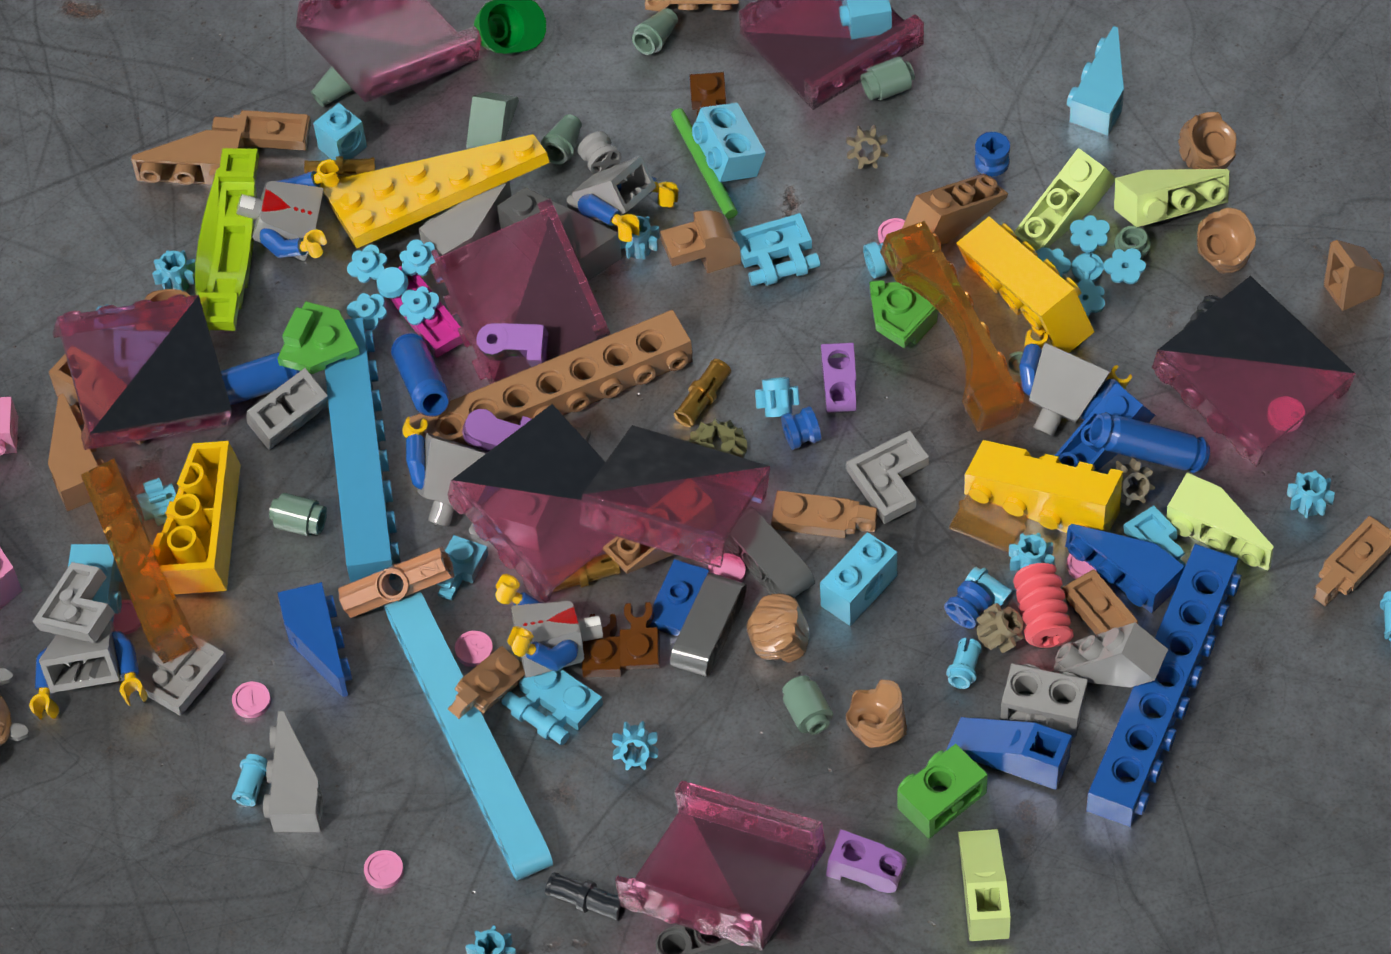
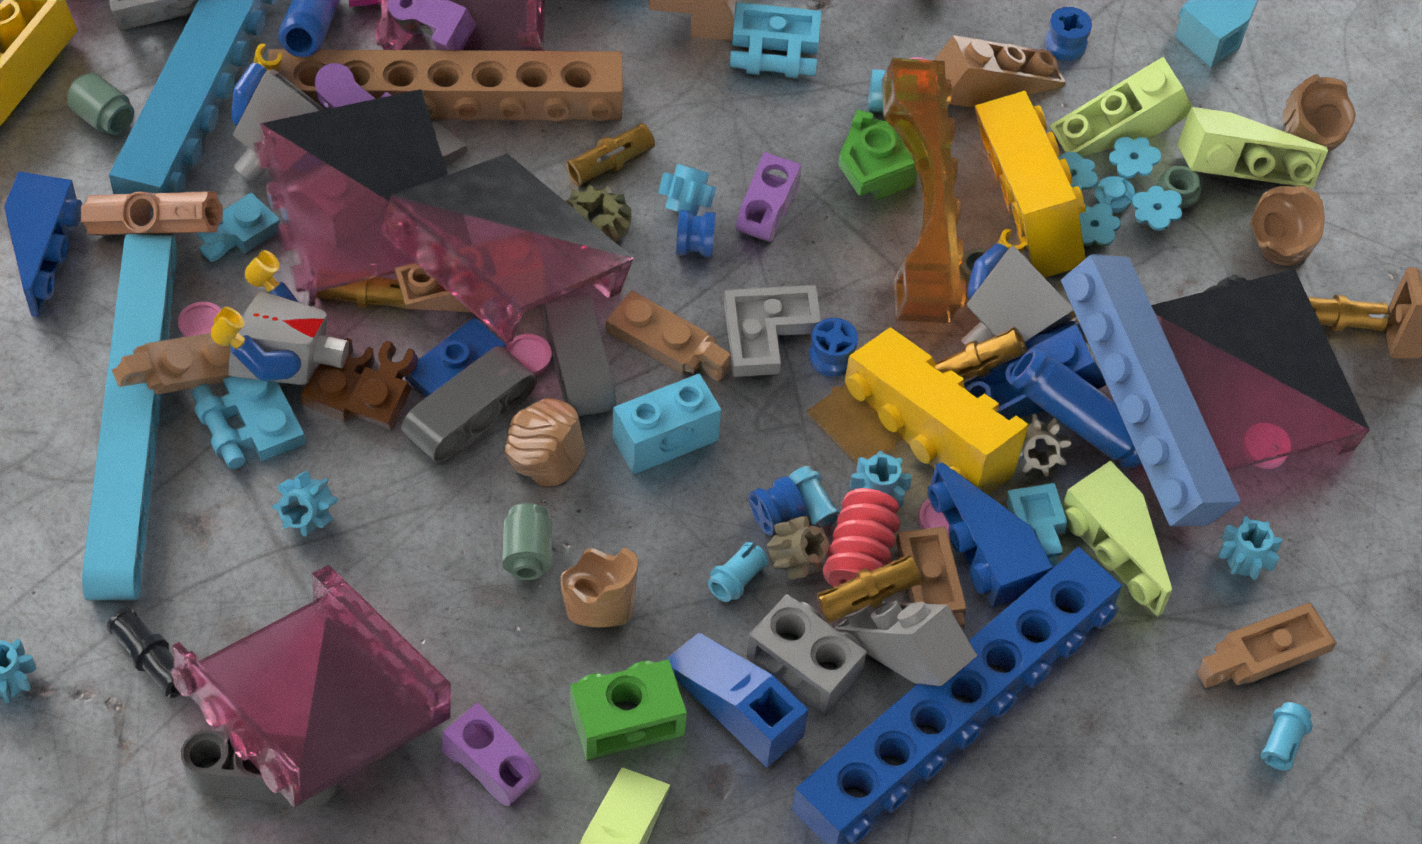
camera: 15 degrees right, 0 degrees up
none -> blue wheel [809,318,858,377]
none -> pearl gold pin [816,554,922,624]
none -> pearl gold pin [935,327,1027,380]
none -> medium blue brick [1061,254,1241,527]
none -> pearl gold pin [1308,295,1388,331]

